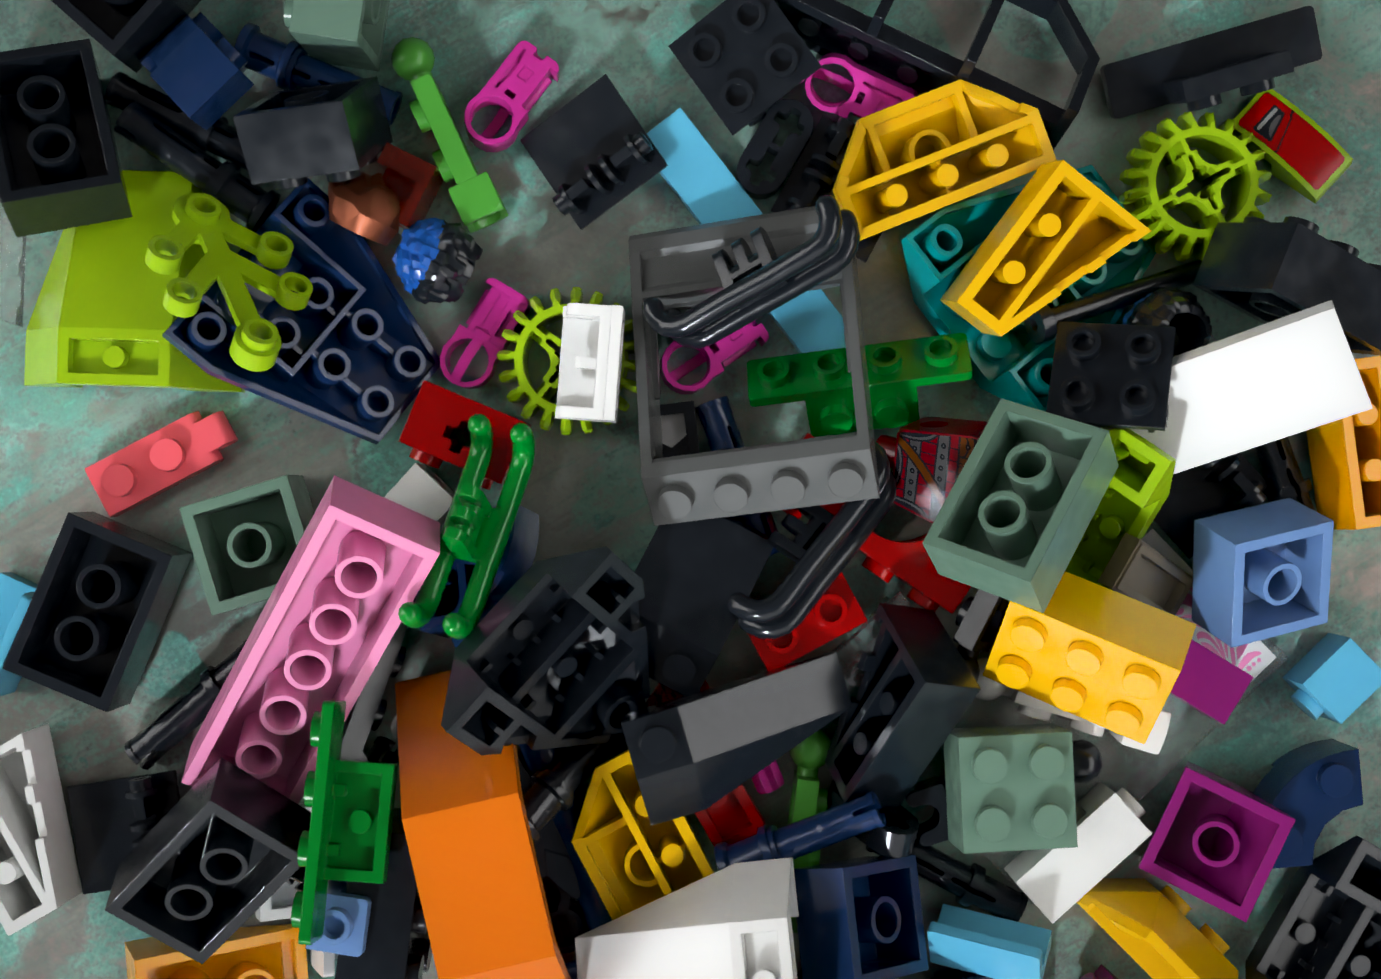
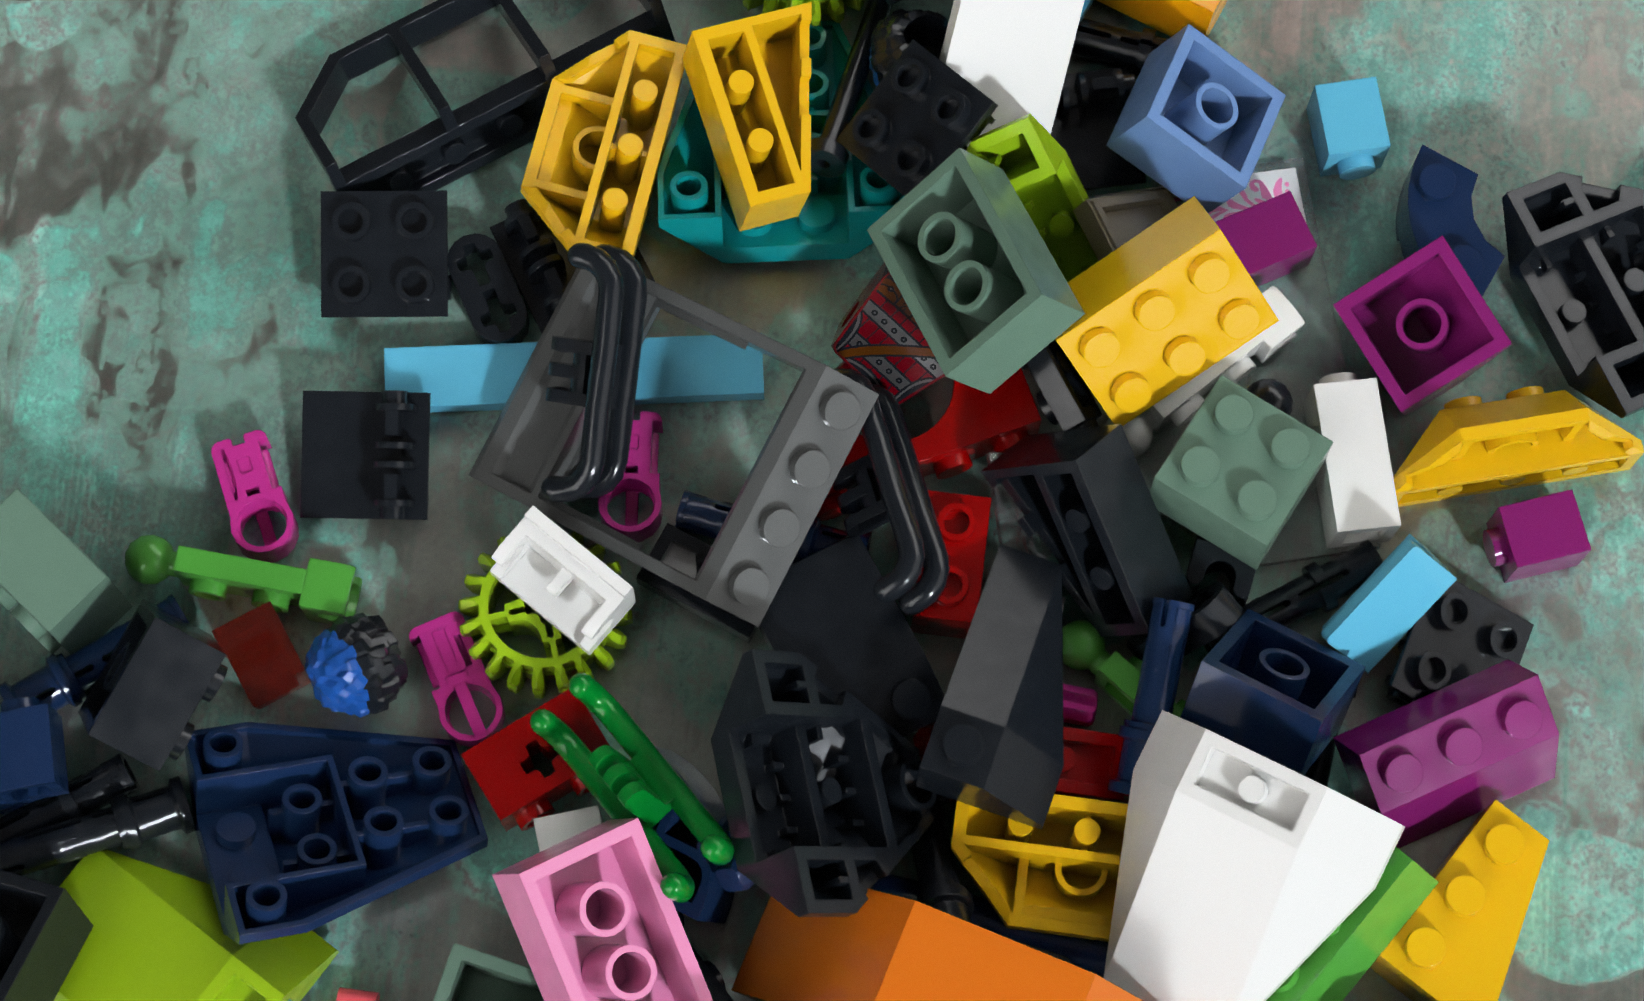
camera: 55 degrees left, 15 degrees down
lime plant [145,193,313,372] -> none
copper piece [328,172,401,246] -> none
green bracket [747,333,973,437] -> none
dark pink piece [805,53,918,119] -> none

